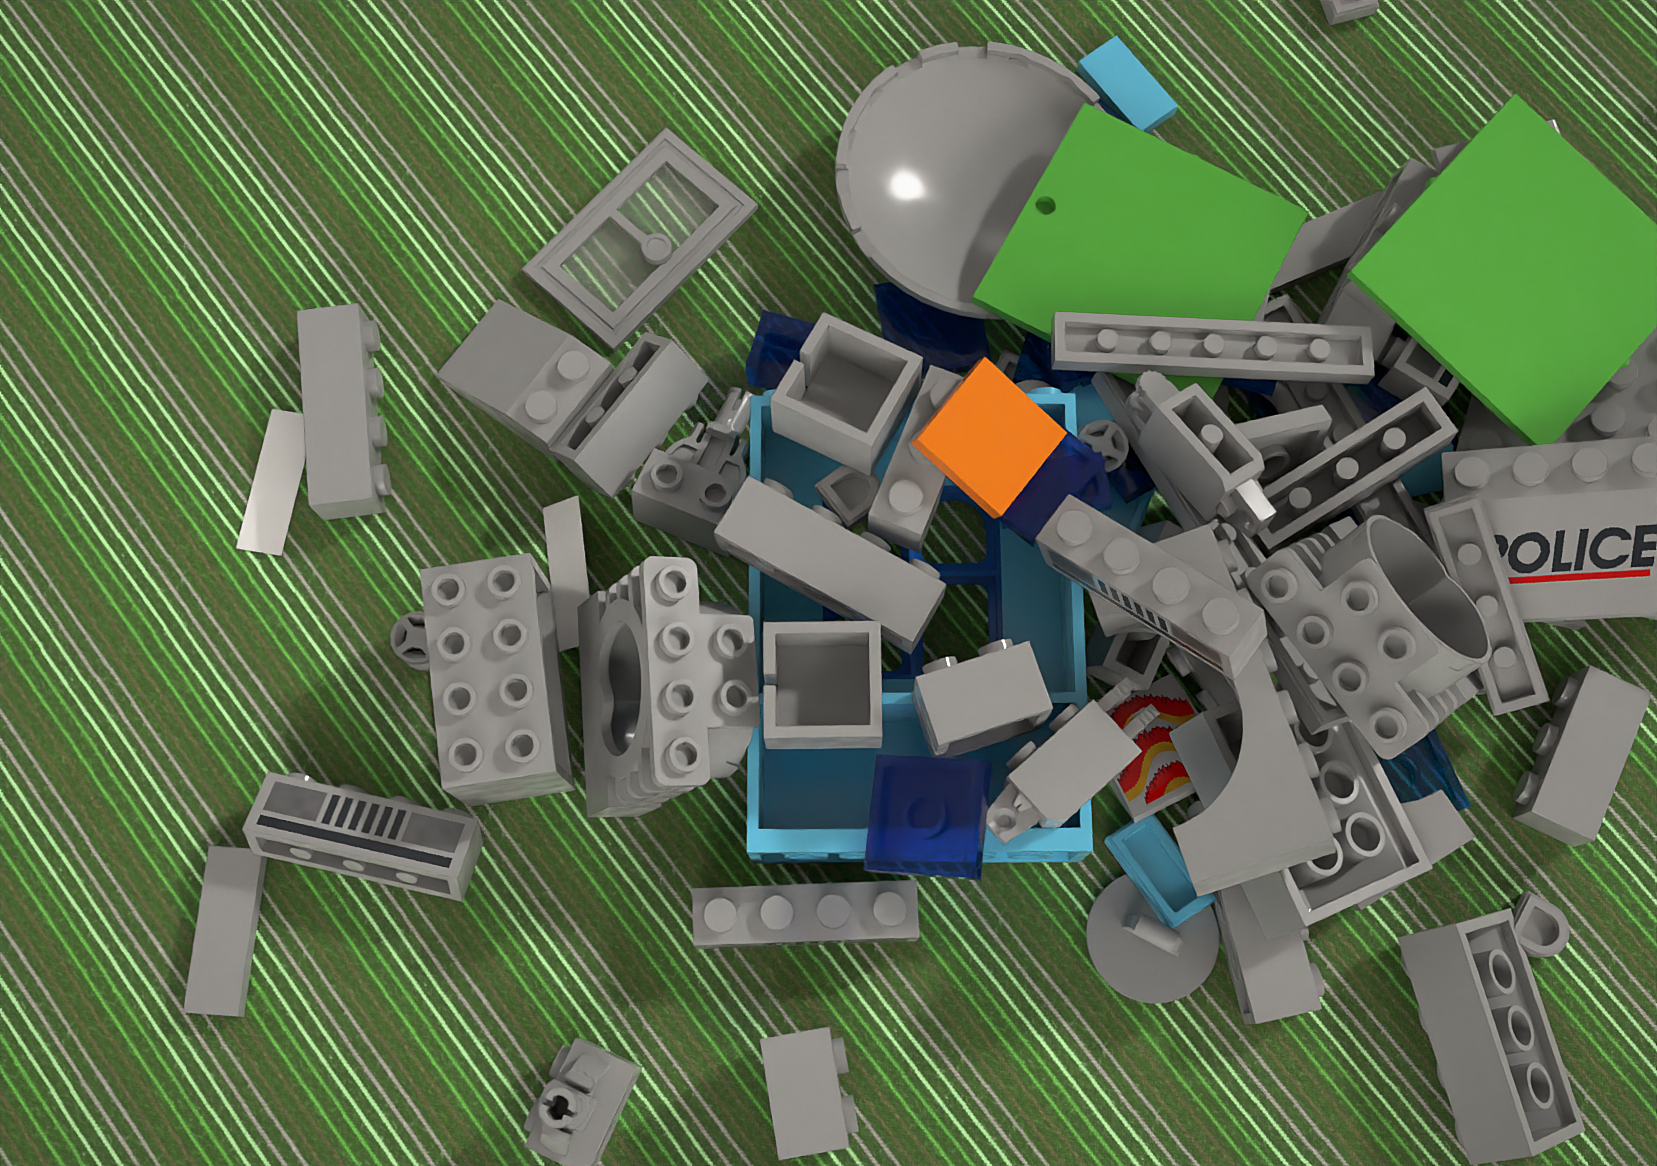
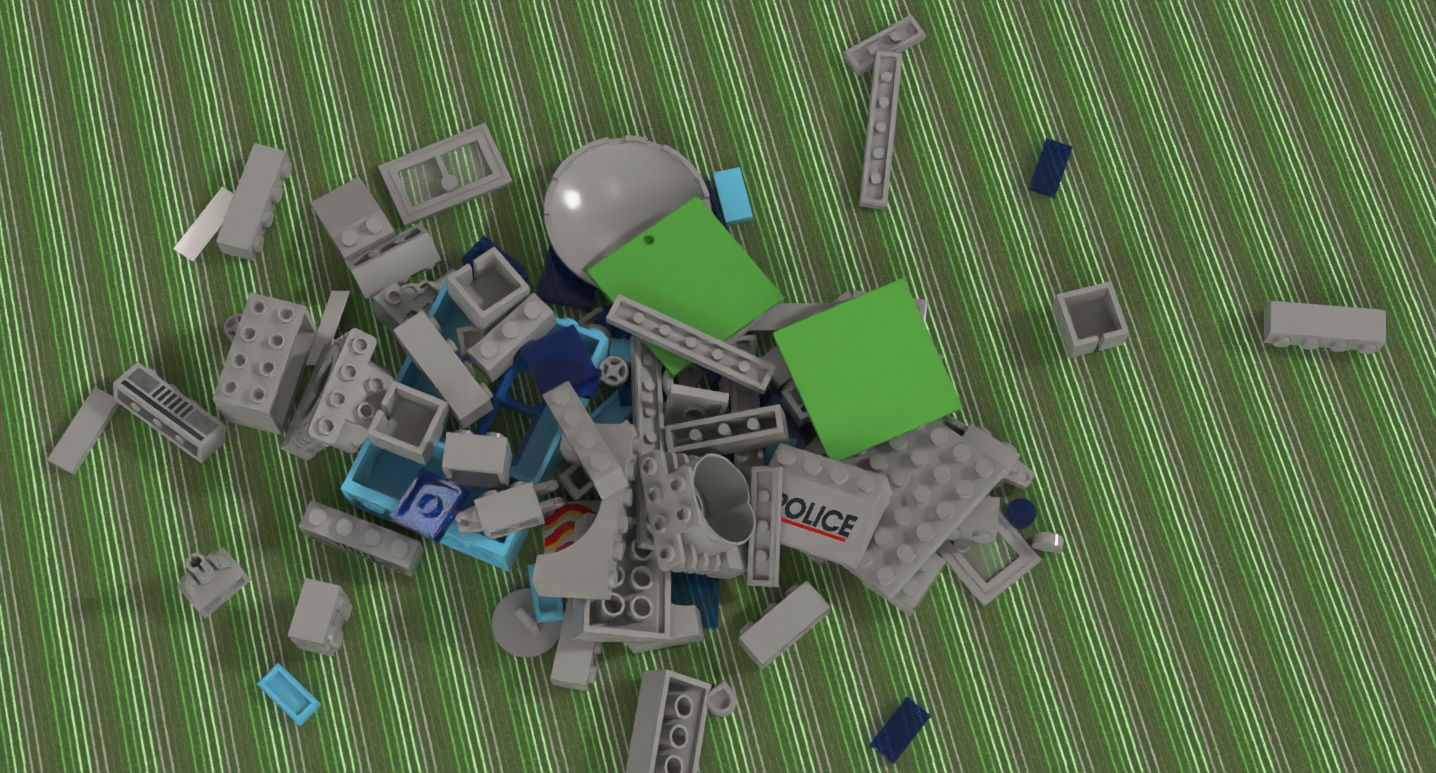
camera: 20 degrees right, 5 degrees down
orange tile [911,357,1067,519] -> none
light grey hinge [1125,370,1276,539] -> none

